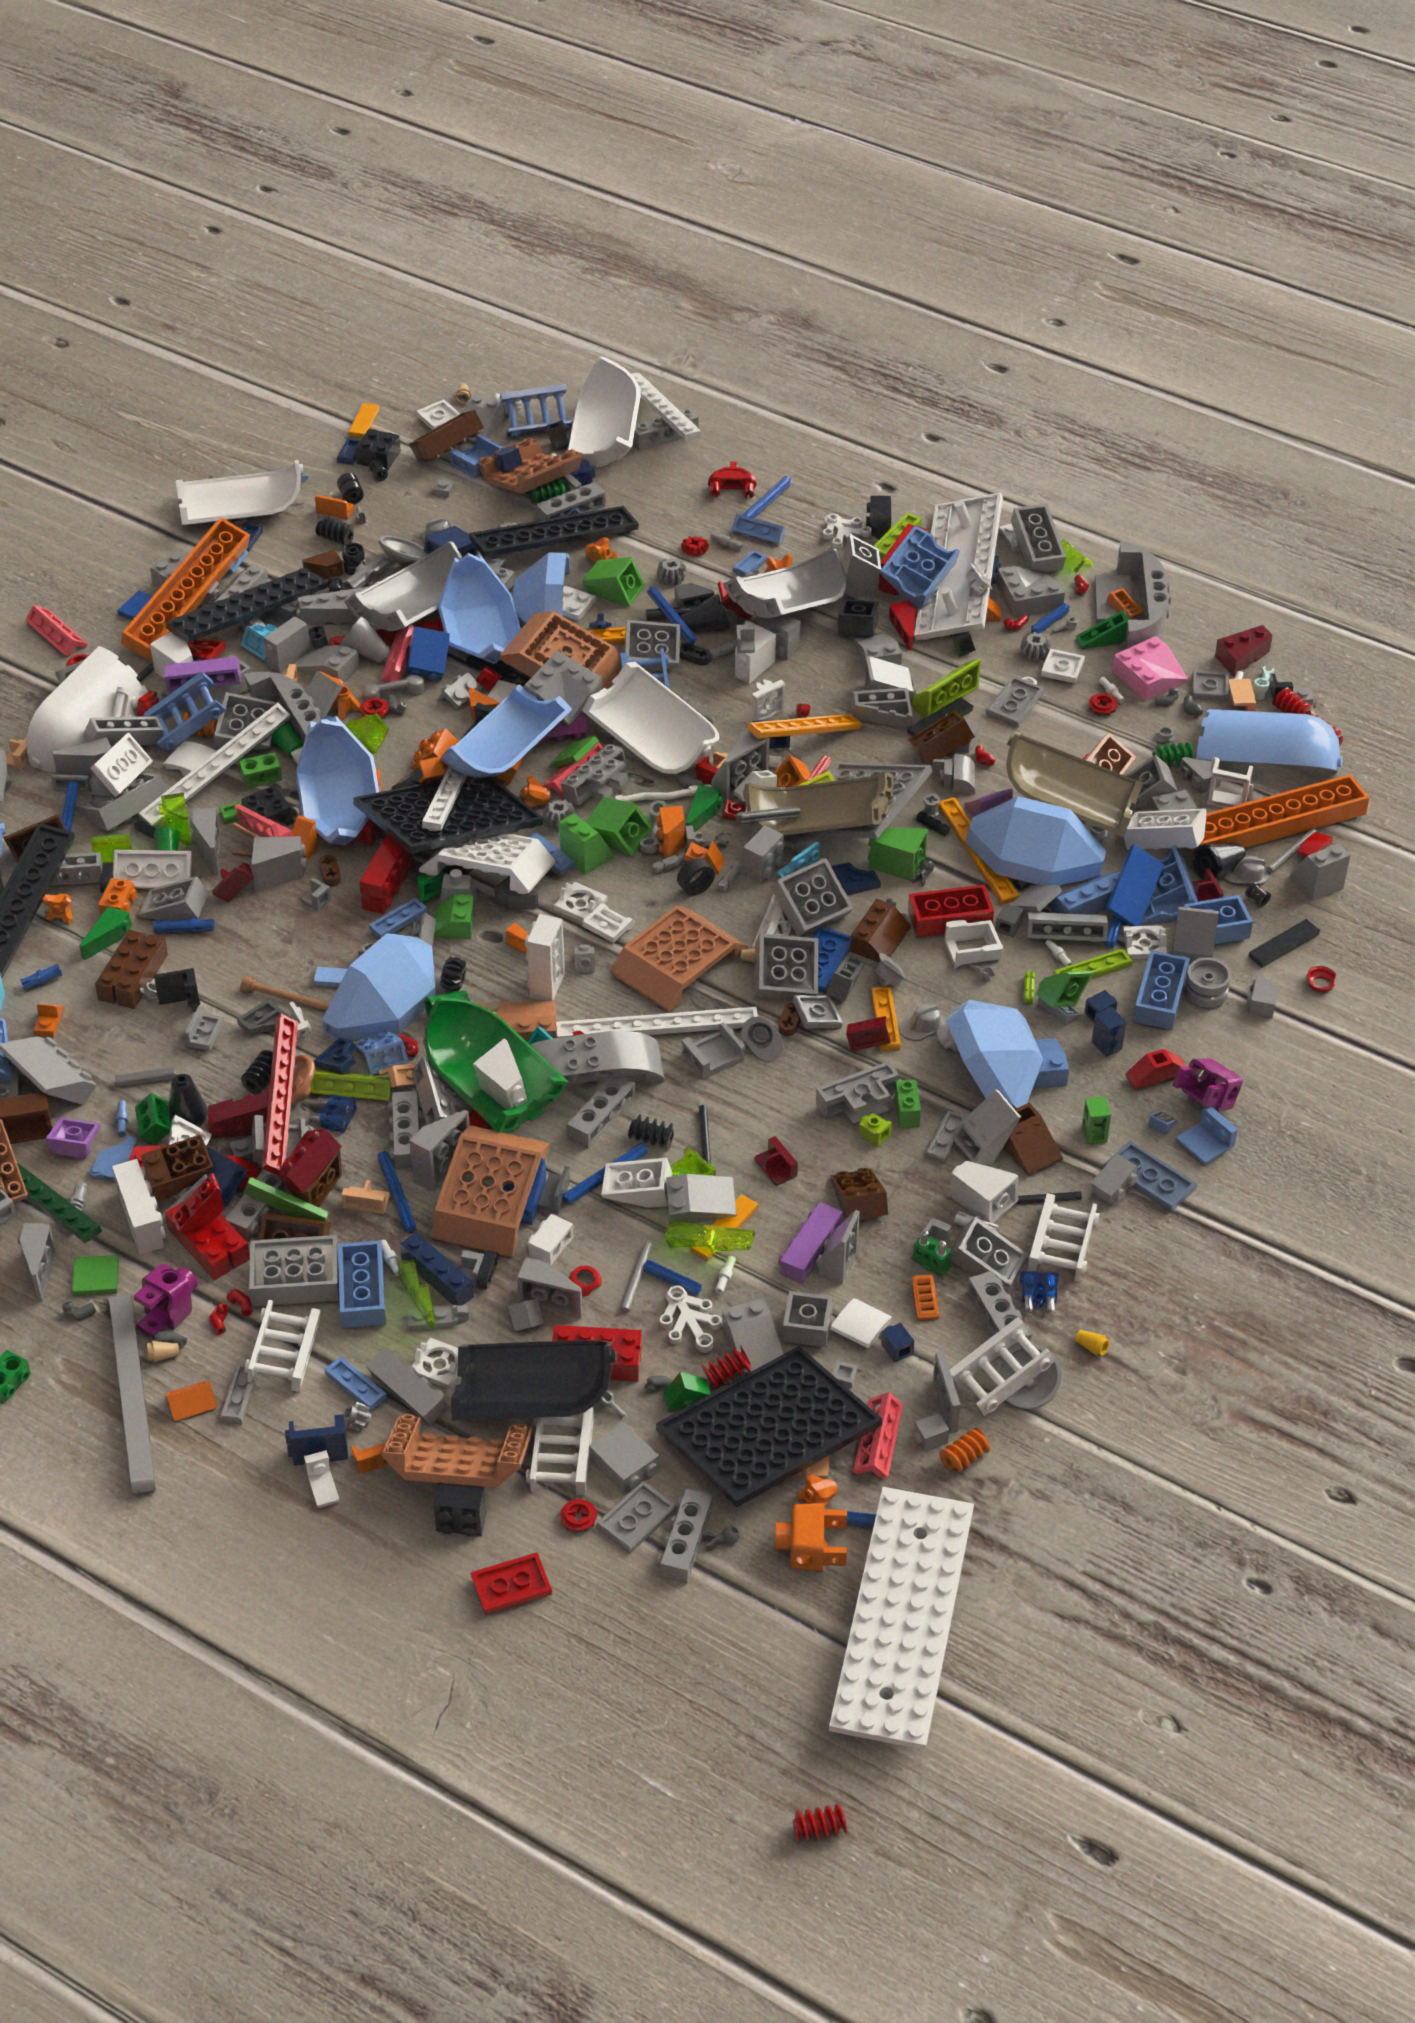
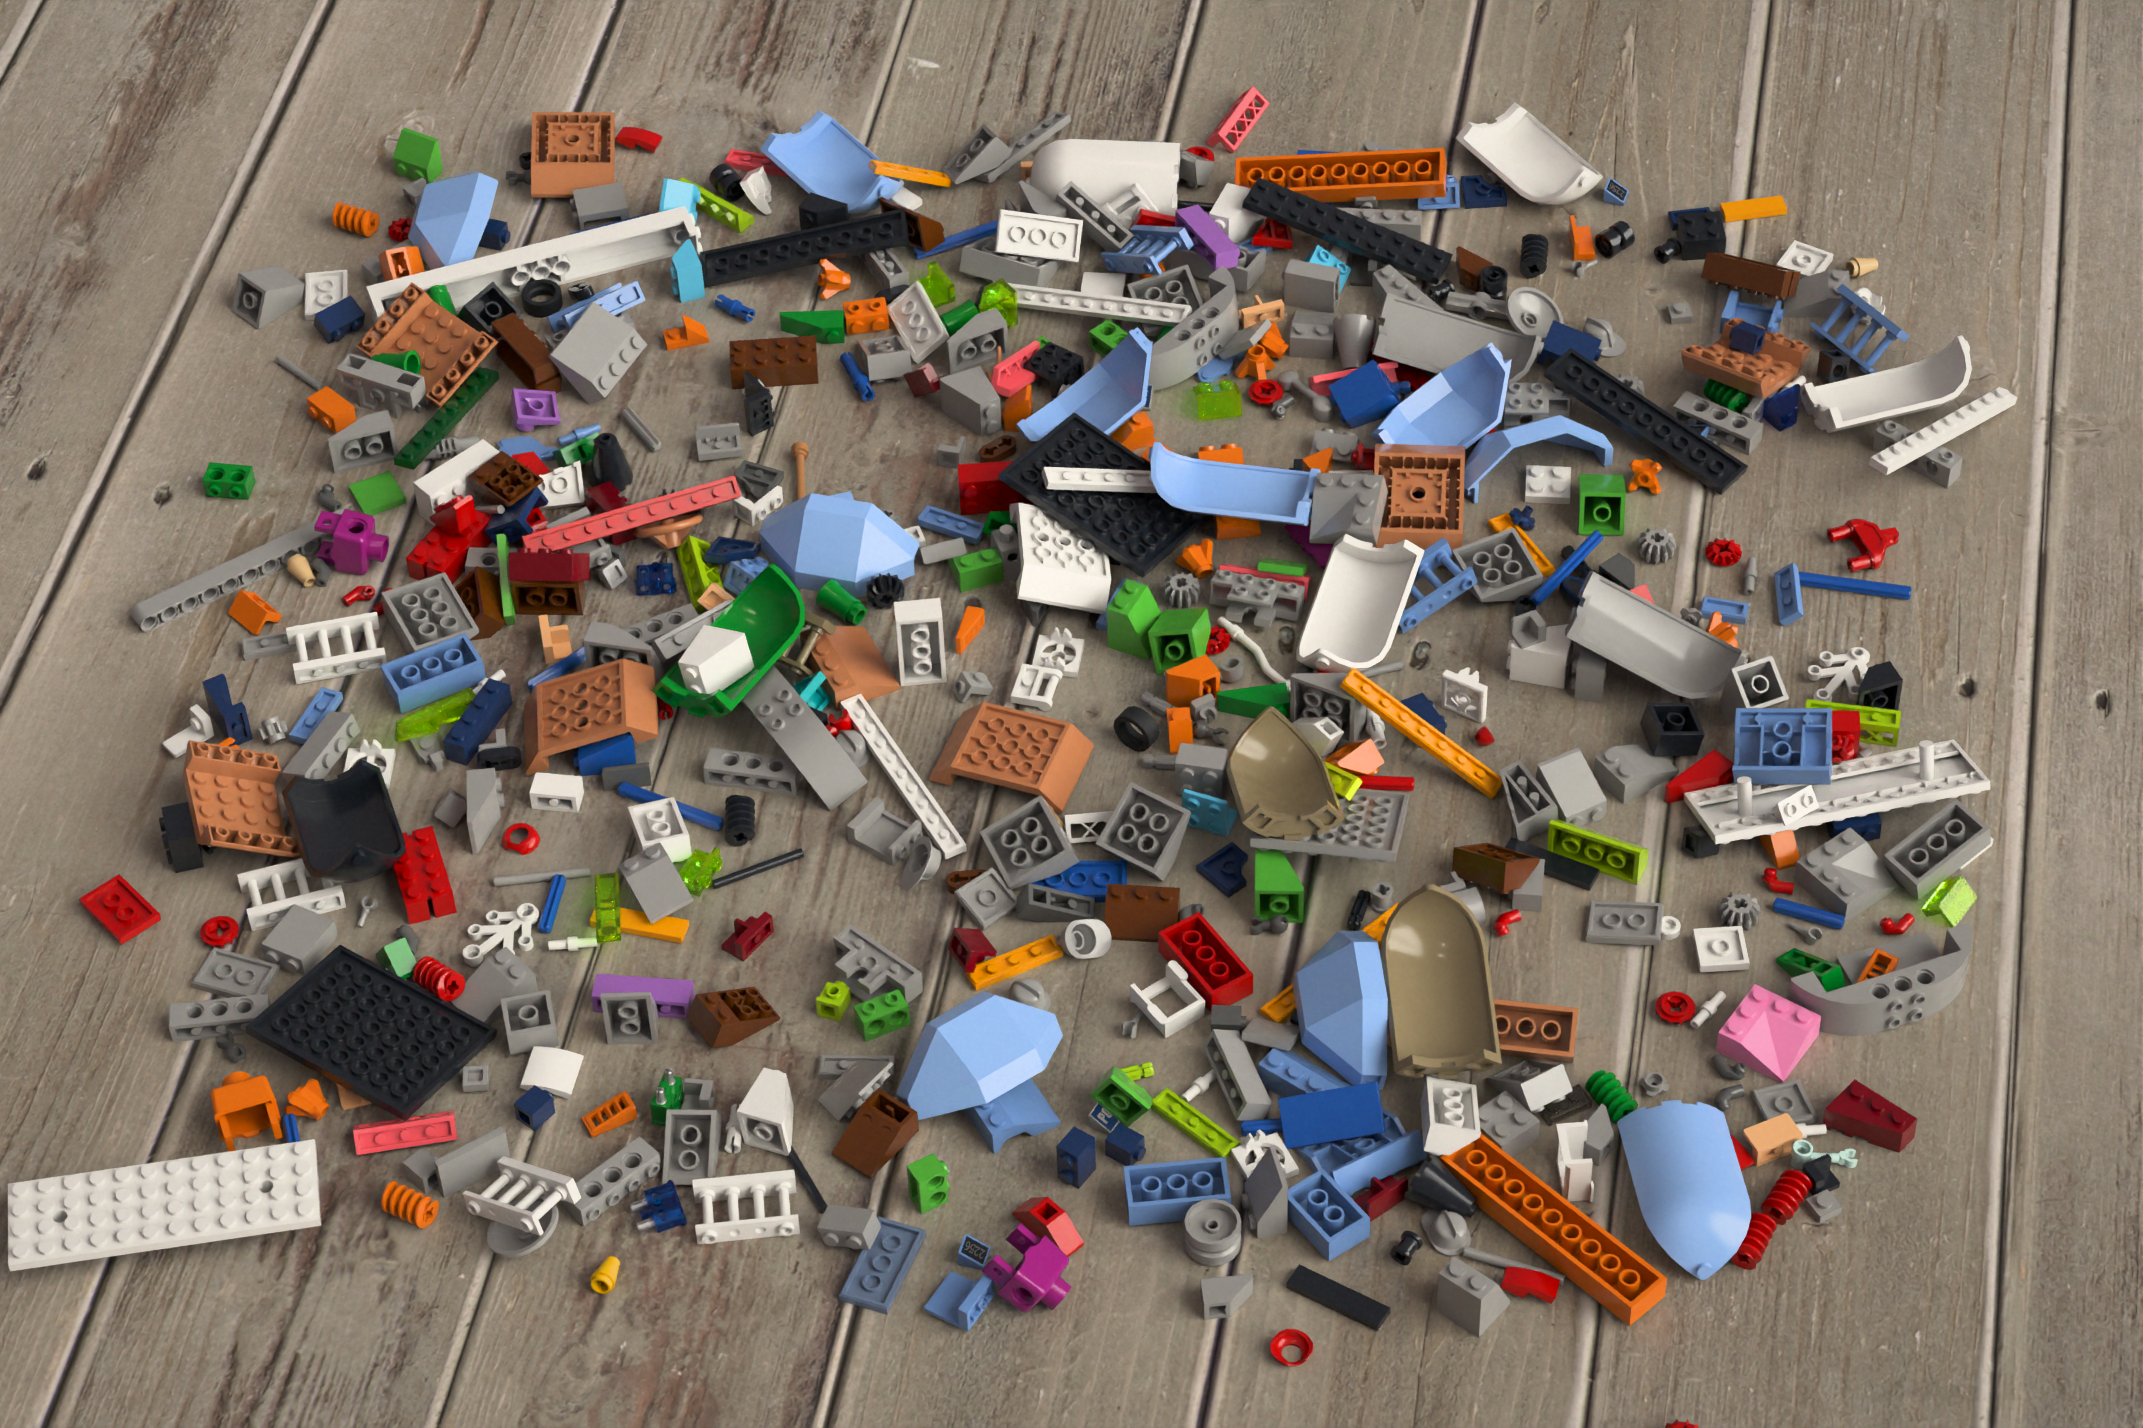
camera: 70 degrees right, 0 degrees up
black beam [308,626,328,648] -> none
dark grey axle [736,806,801,824] -> none

